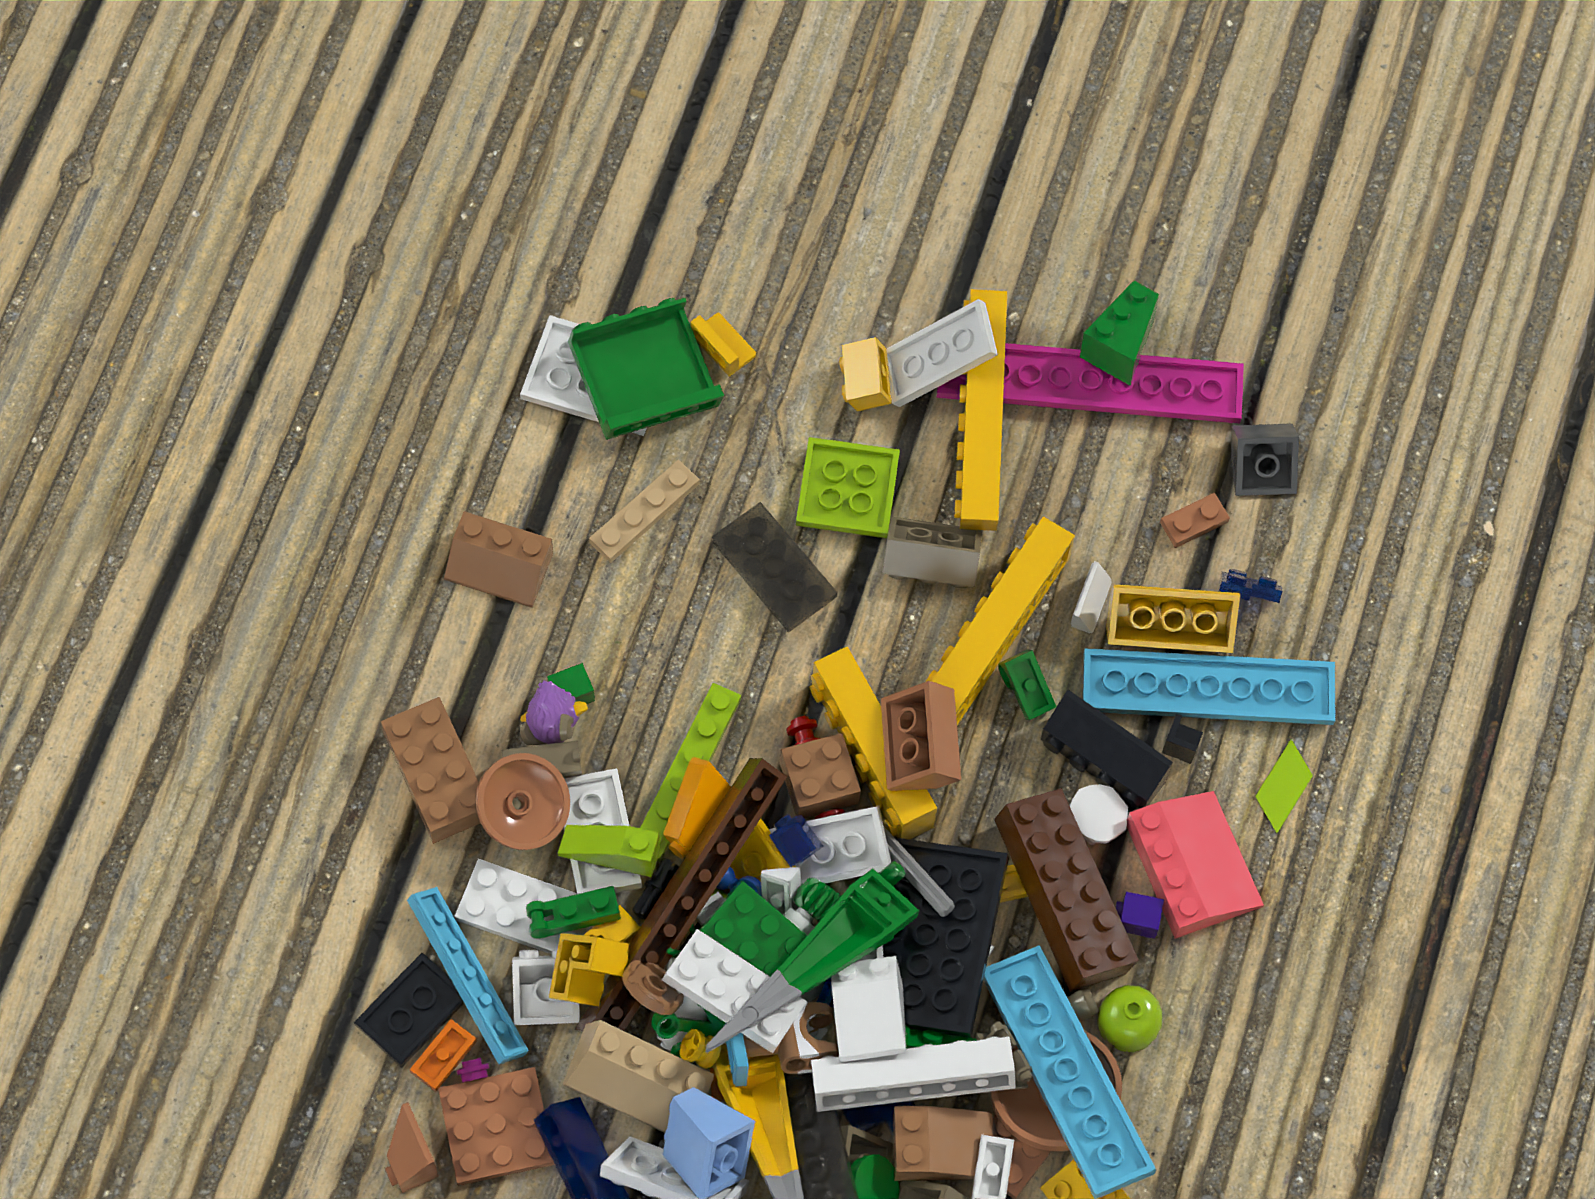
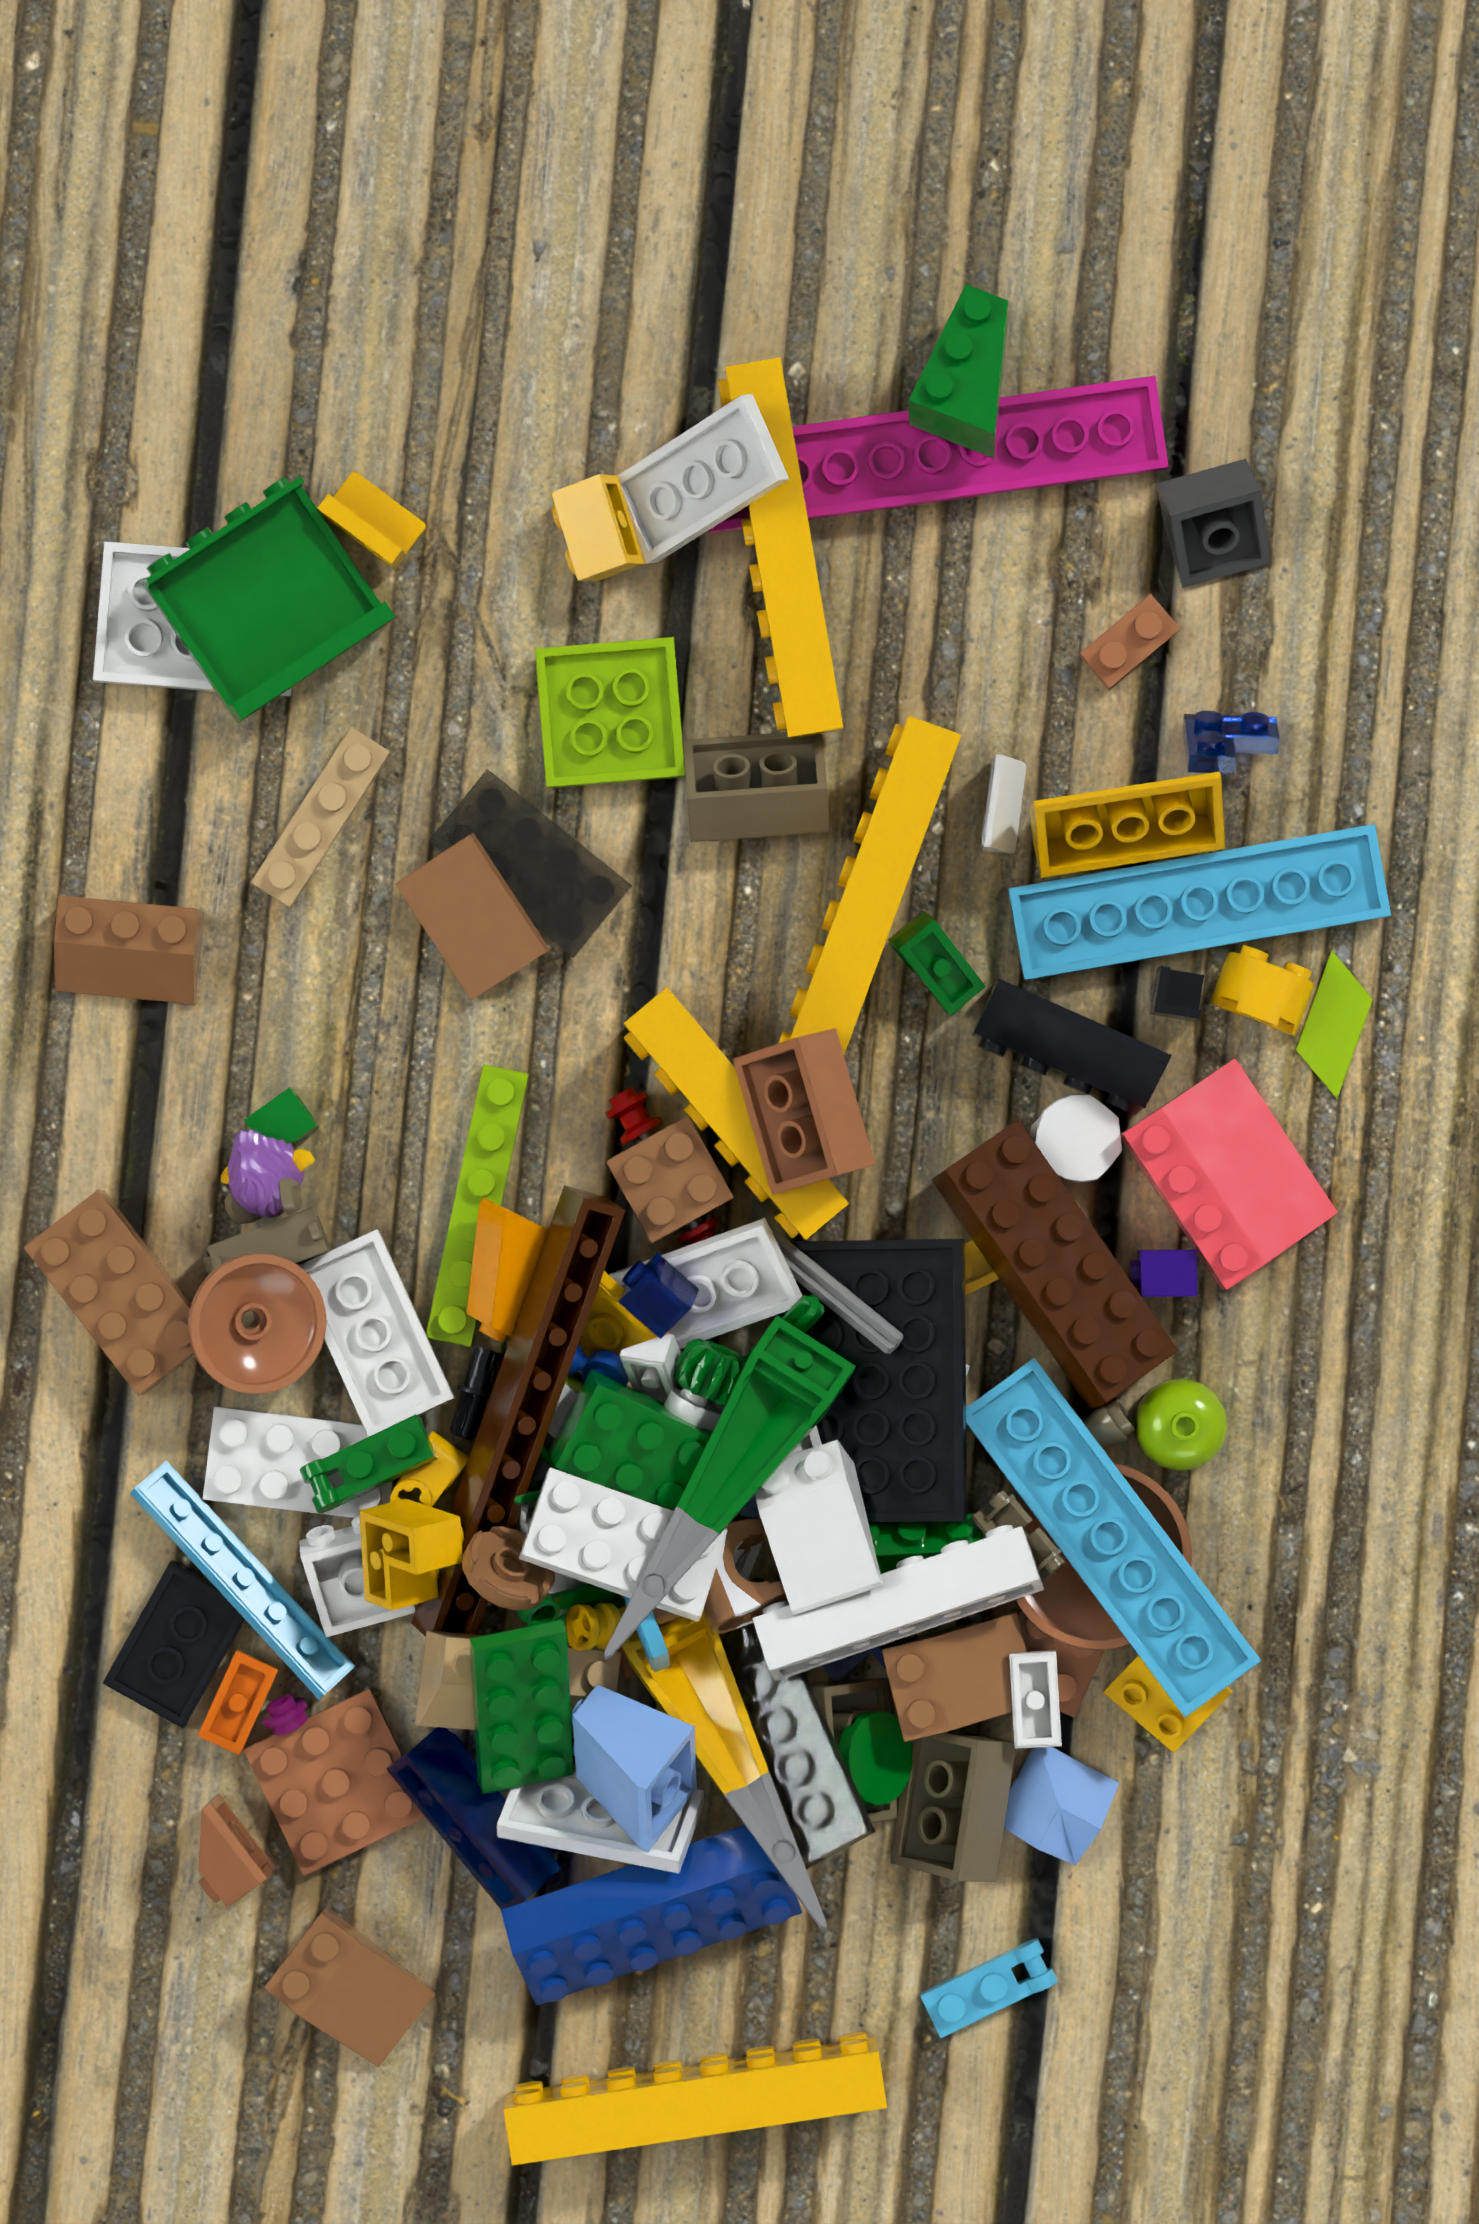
camera: 10 degrees left, 20 degrees up
lime slope [558,825,660,877] -> none
none -> medium nougat tile [395,833,550,1000]
none -> green plate [469,1620,574,1794]
none -> yellow cylinder [1209,945,1315,1037]

